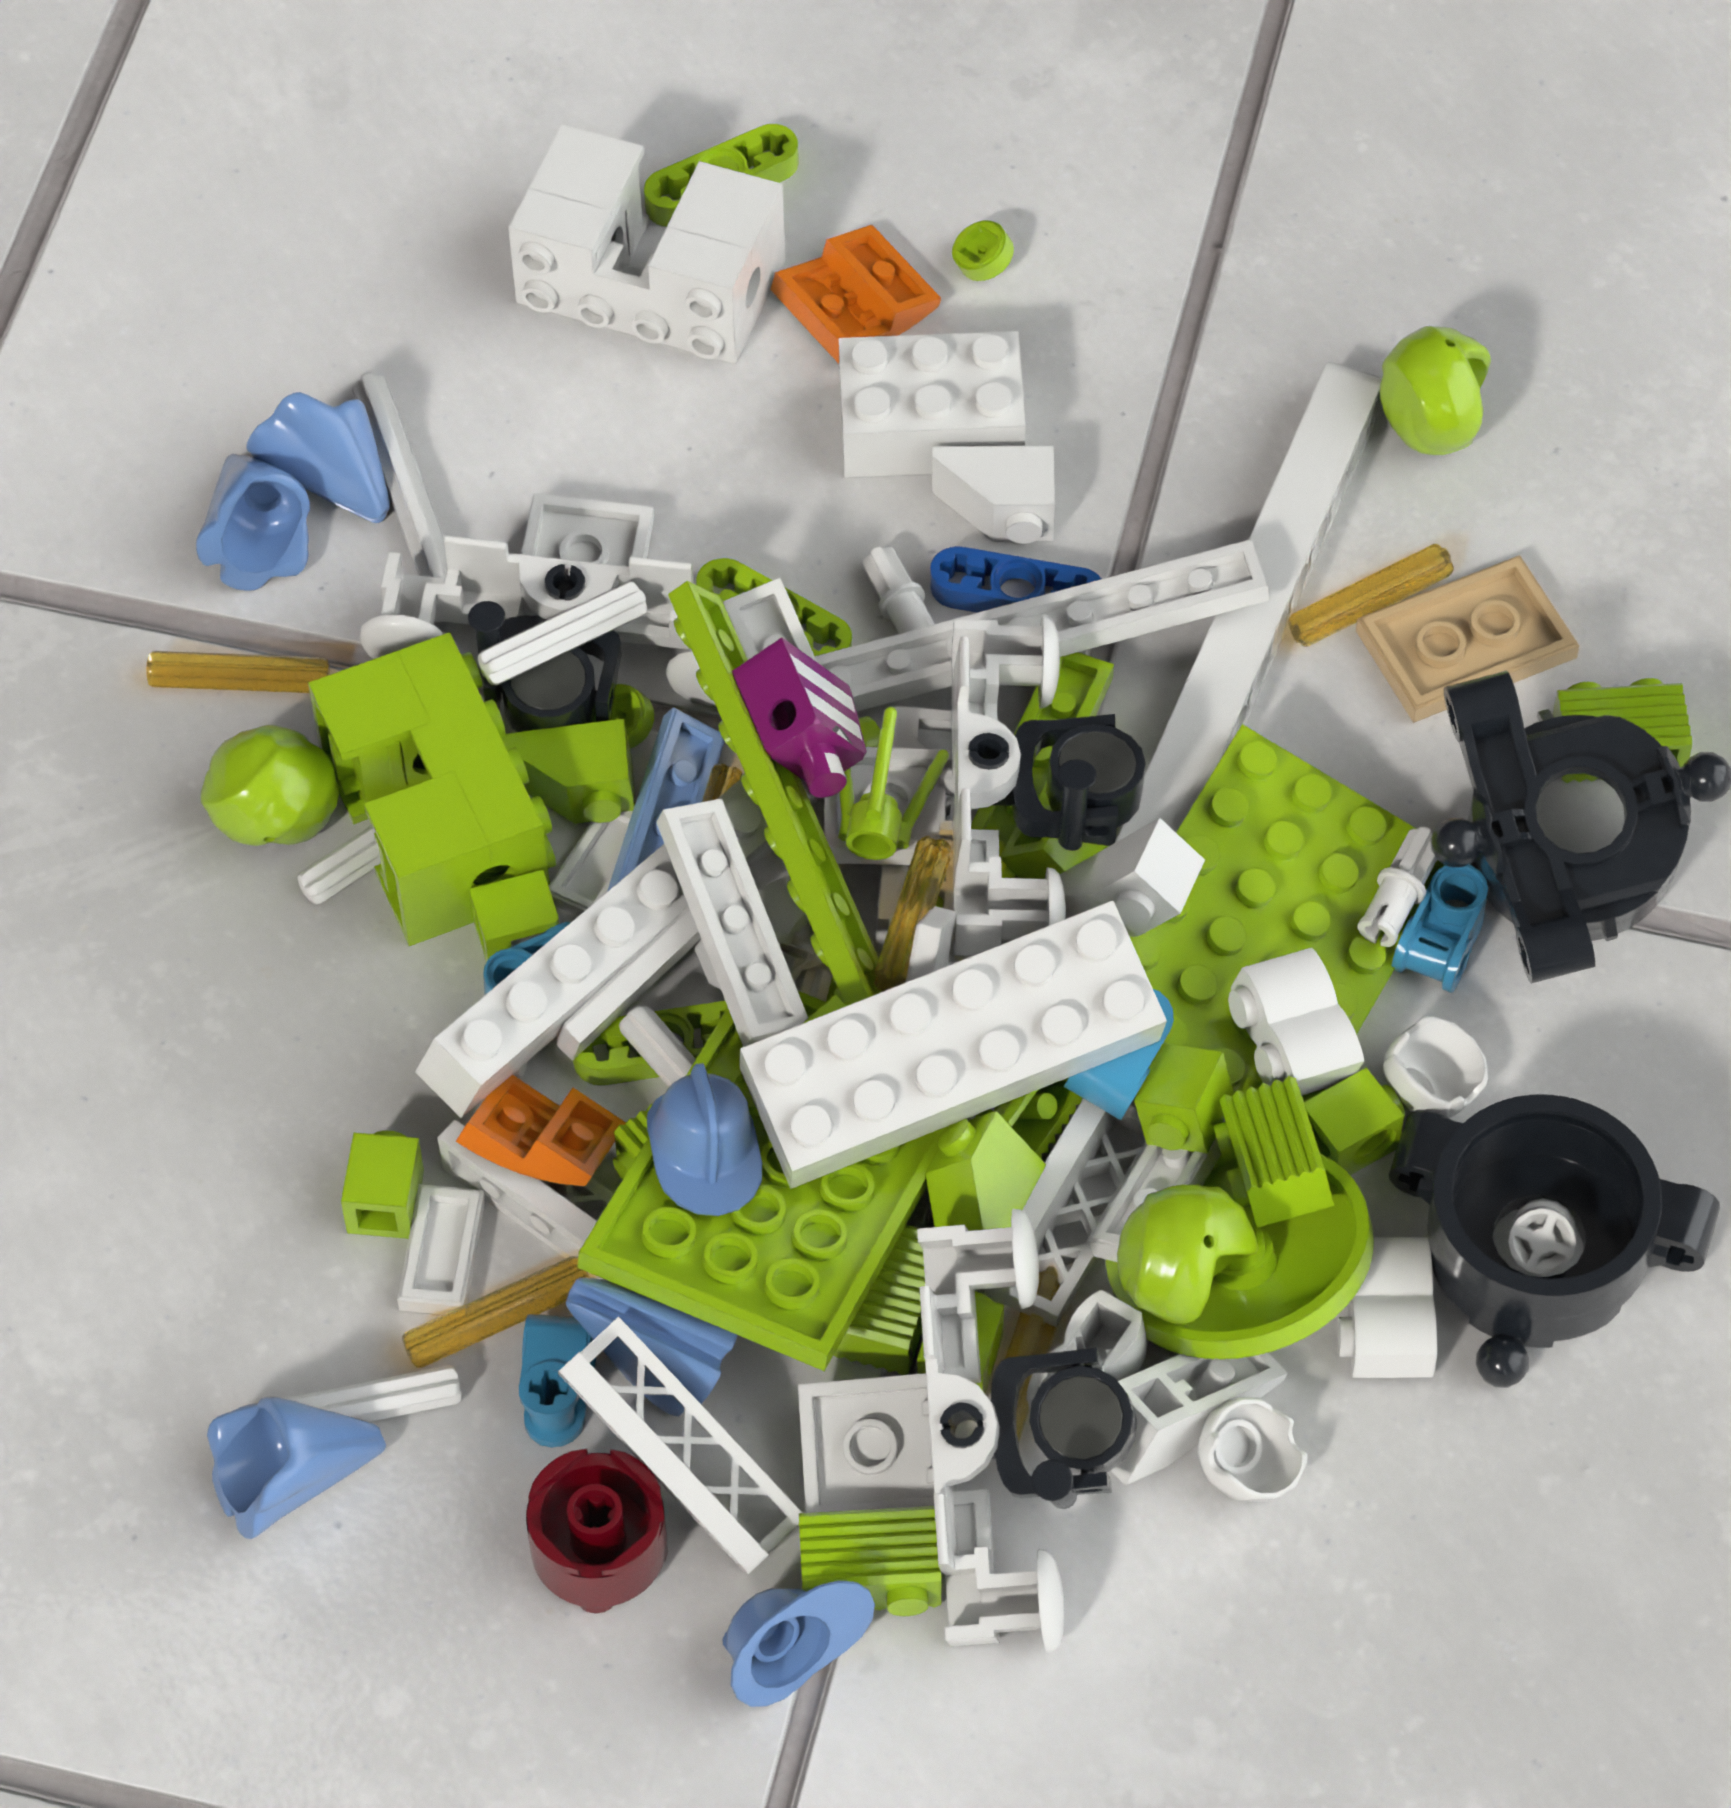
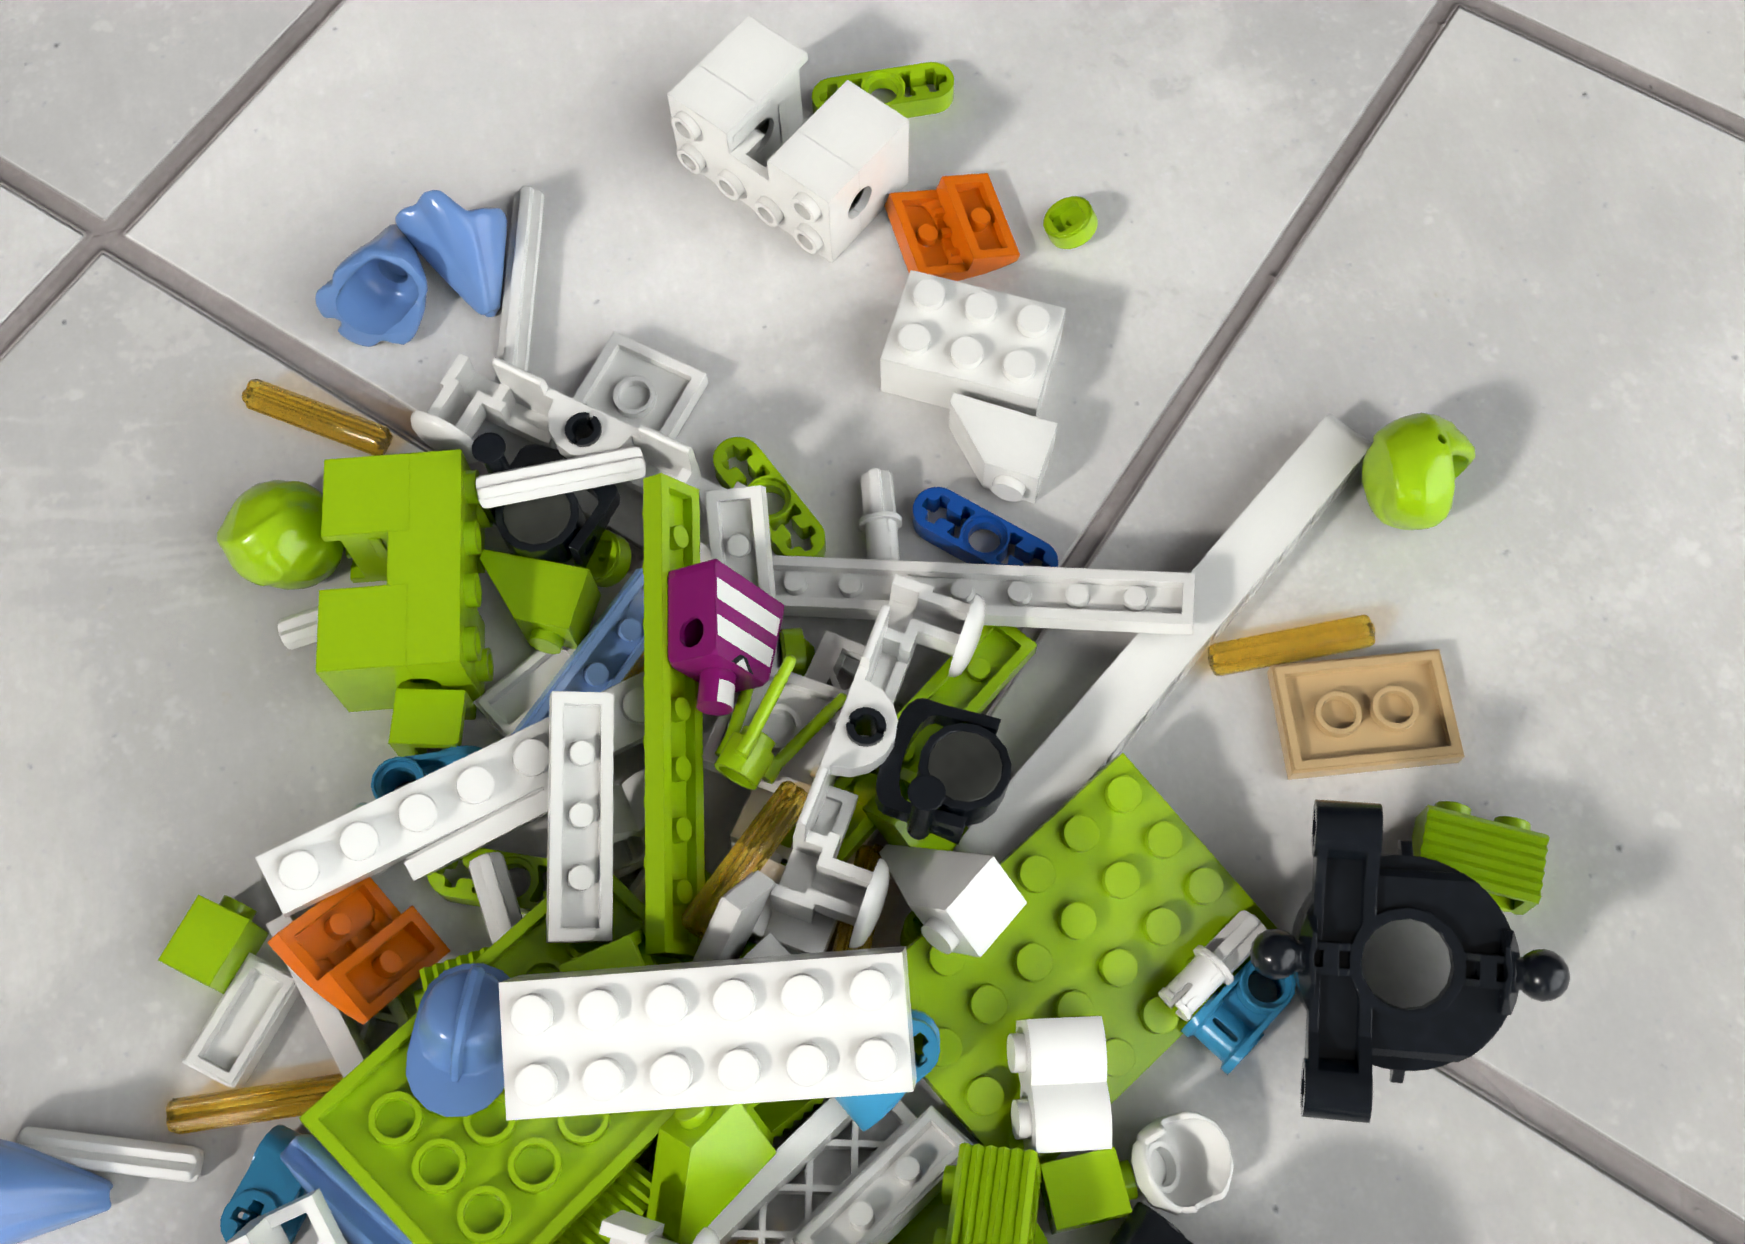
camera: 20 degrees right, 10 degrees up
lime brick [1134,1043,1234,1154] -> none

